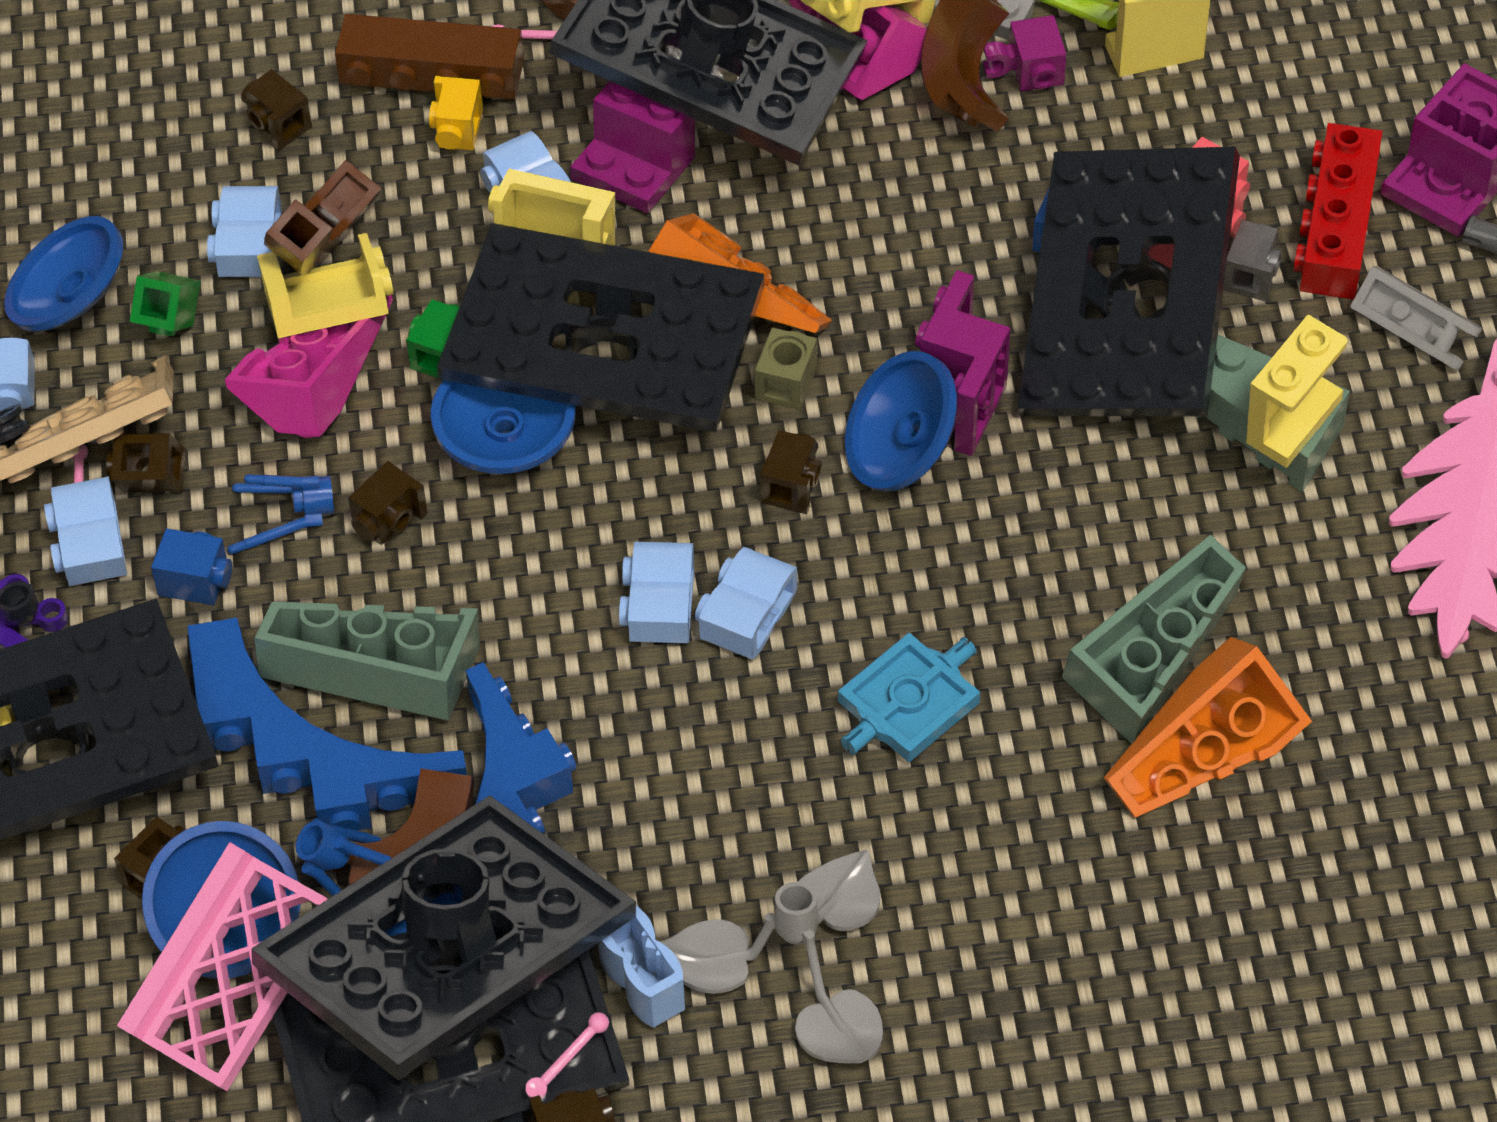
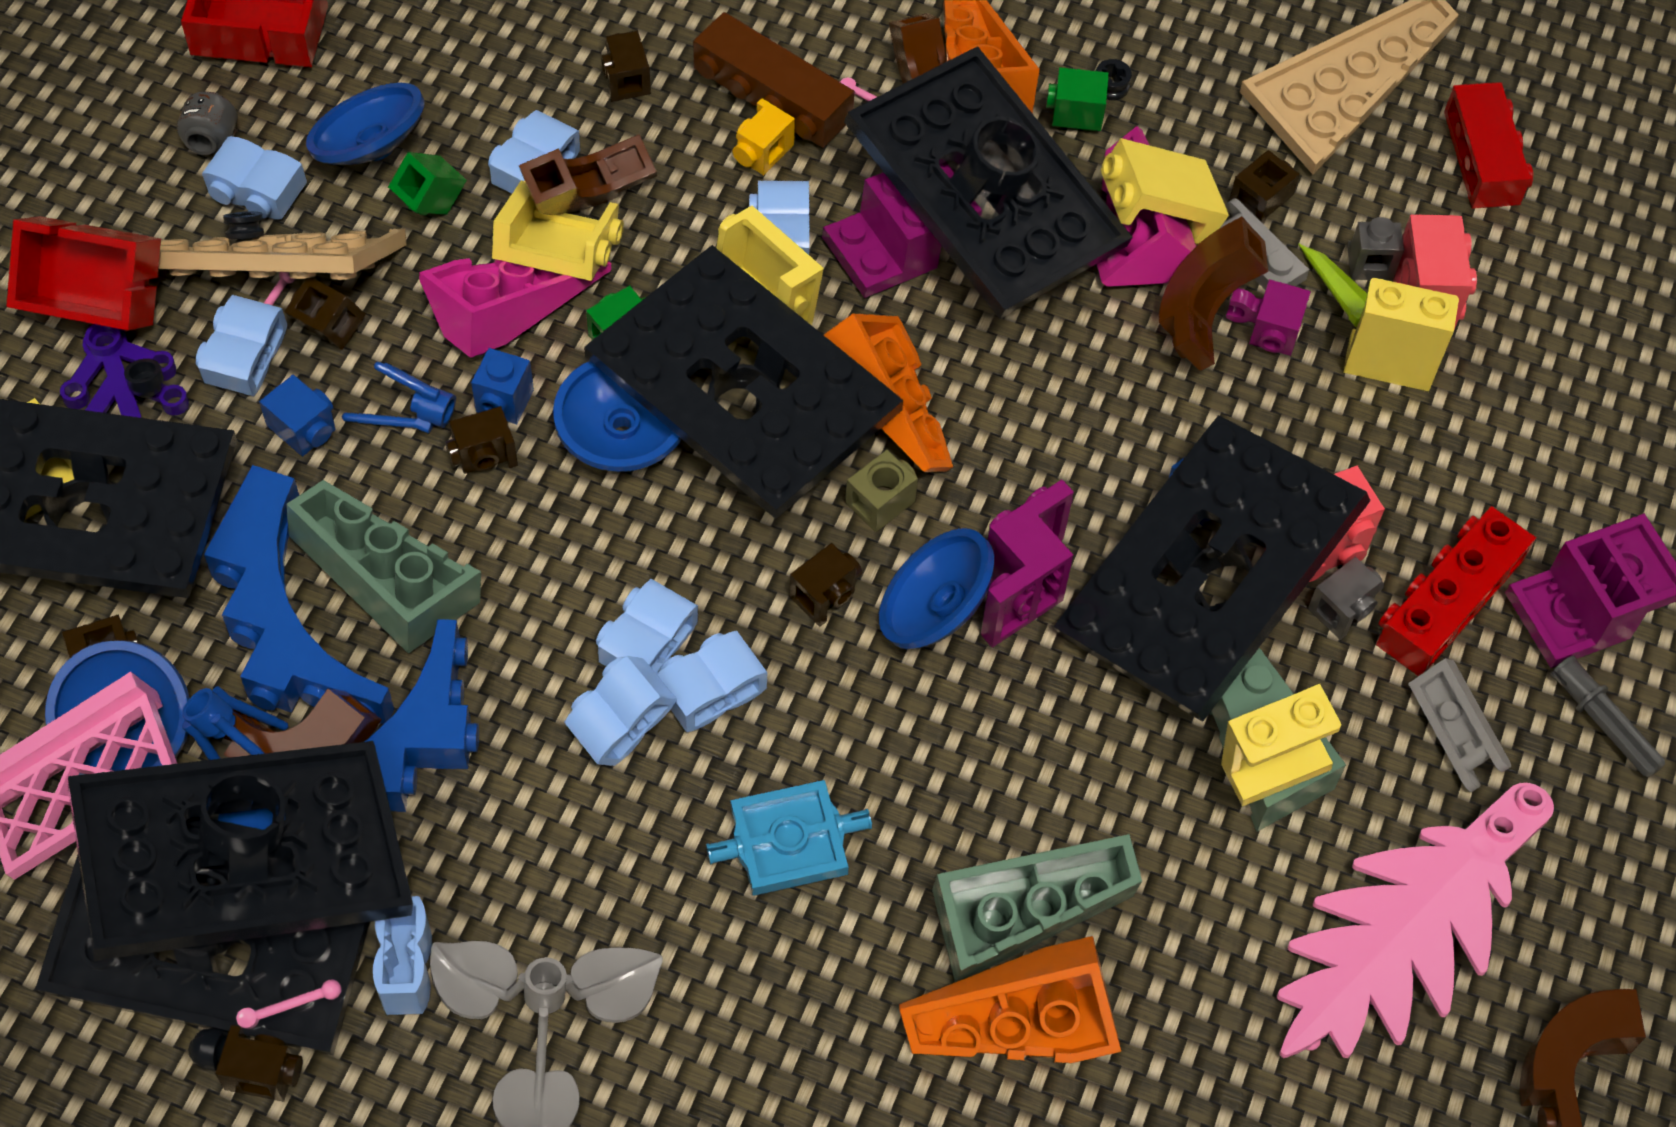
camera: 25 degrees right, 5 degrees up
none -> blue brick [471,348,534,425]
none -> light blue brick [564,656,677,766]

